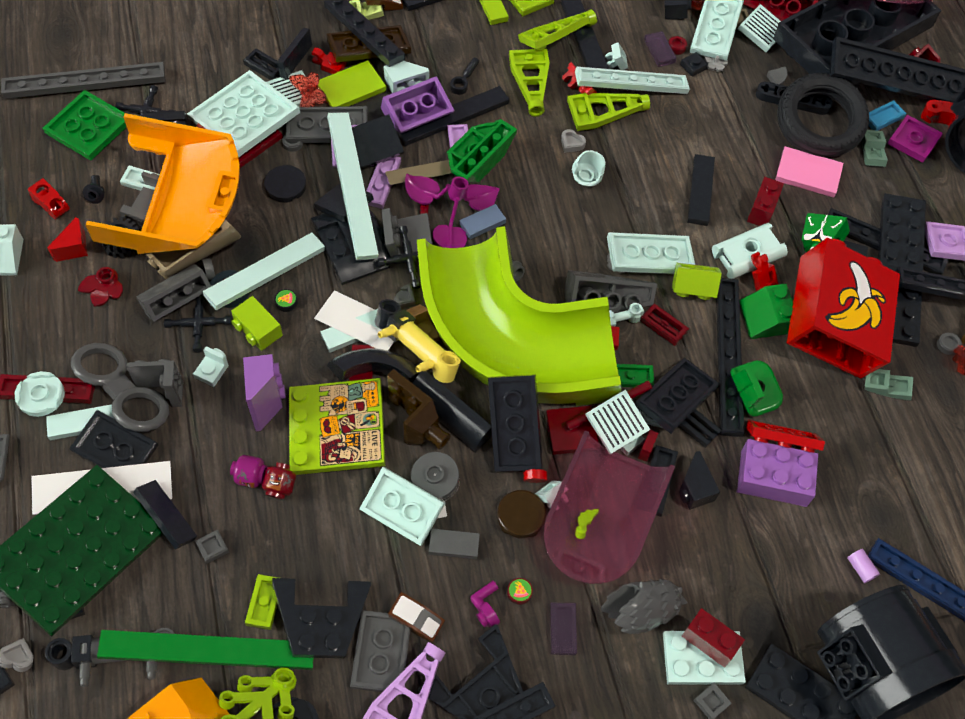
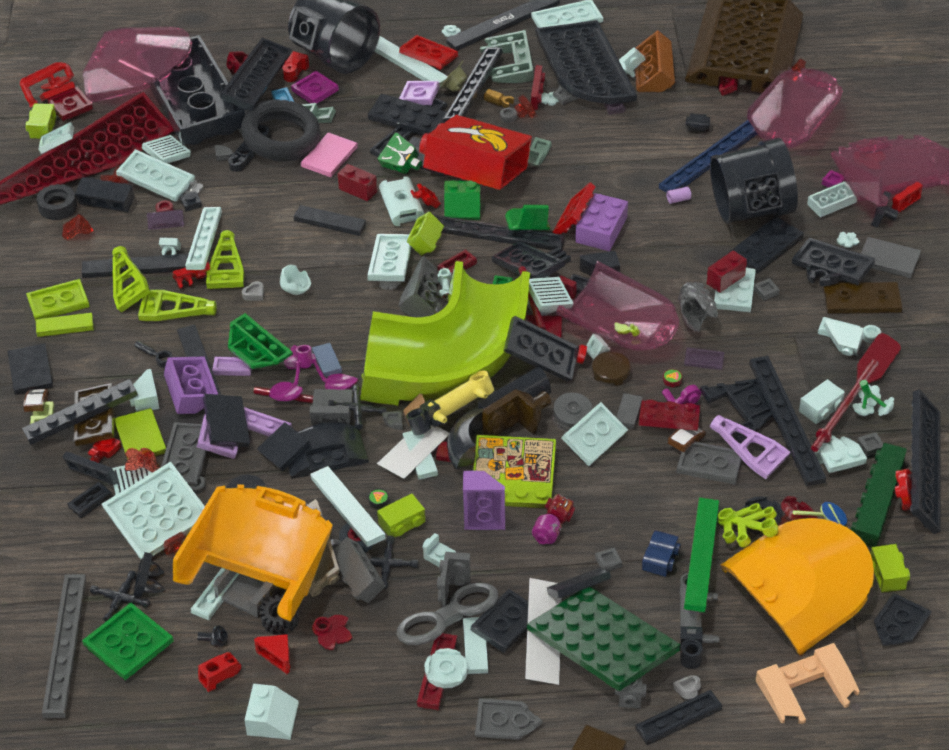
camera: 75 degrees left, 15 degrees down
lime plate [245,574,277,630] -> none
black wing [272,578,371,659] -> none
light aqua tile [327,113,379,260] -> none
dark tan sticker [385,160,452,185] -> none
none -> dark red plate [639,400,700,431]
none -> dark blue brick [642,530,681,577]

